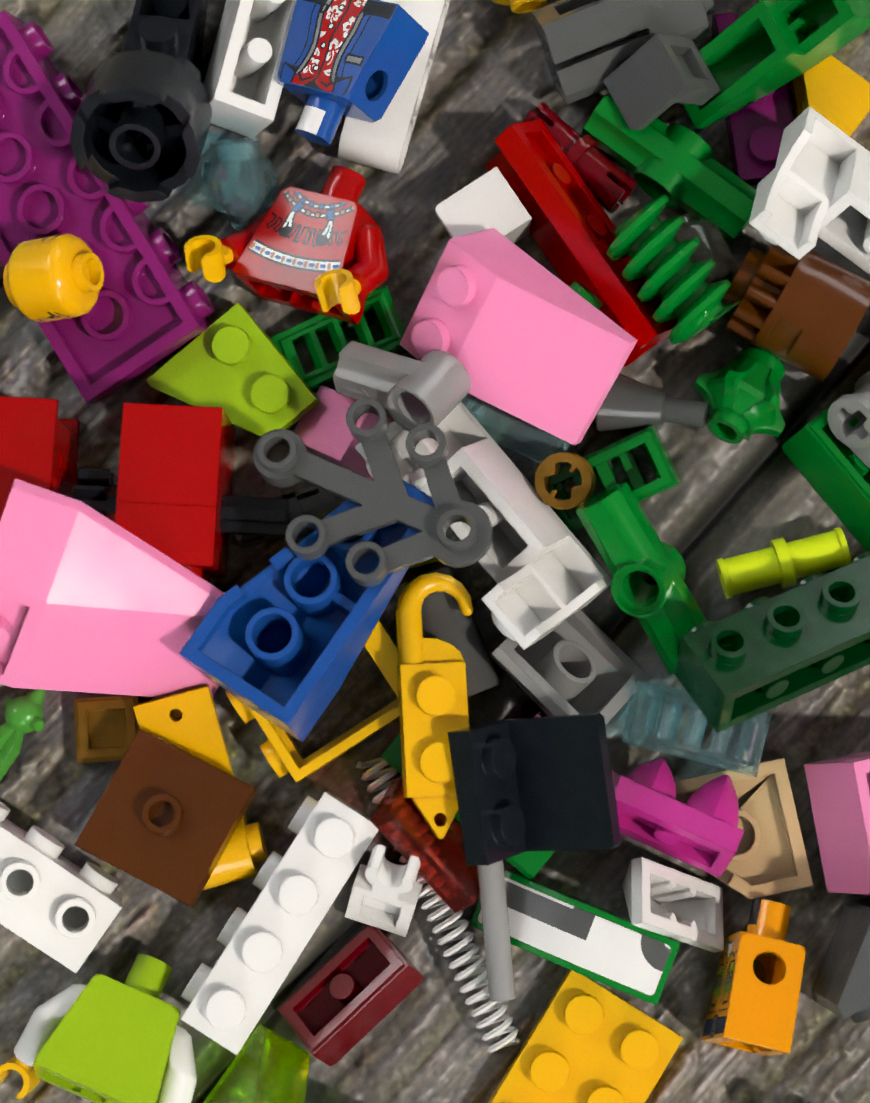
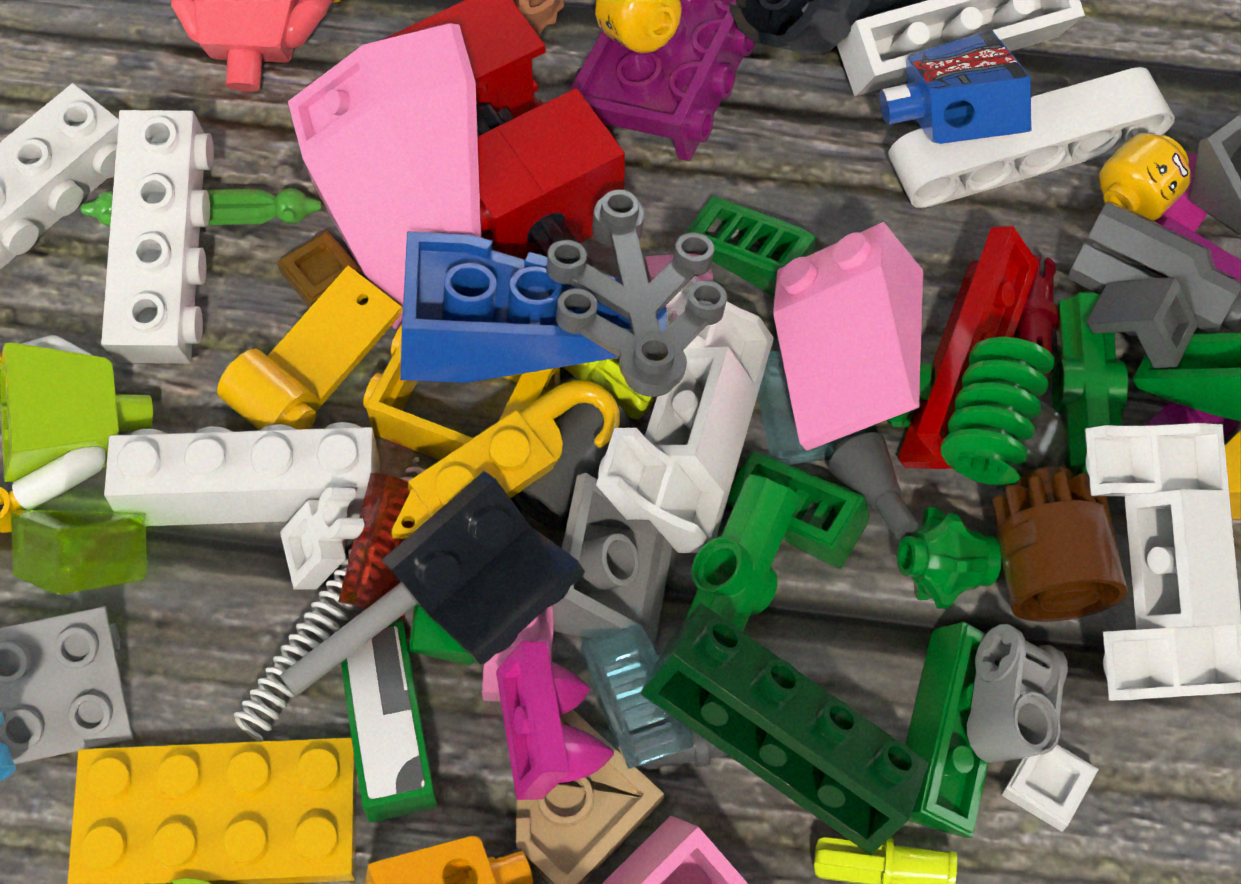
camera: 55 degrees right, 20 degrees down
reddish brown plate [75,729,256,908] -> none
lime wing [146,302,321,437] -> none
red torso [184,165,389,325] -> none
clear light blue rock [201,138,277,231] -> none
dark red slope [277,925,424,1066] -> none
light grey piece [332,341,471,432] -> none
white panel [435,166,532,244] -> none
pearl gold bush [535,452,596,510] -> none
white slope [622,857,724,953] -> none
neon yellow pin [716,527,851,599] -> none

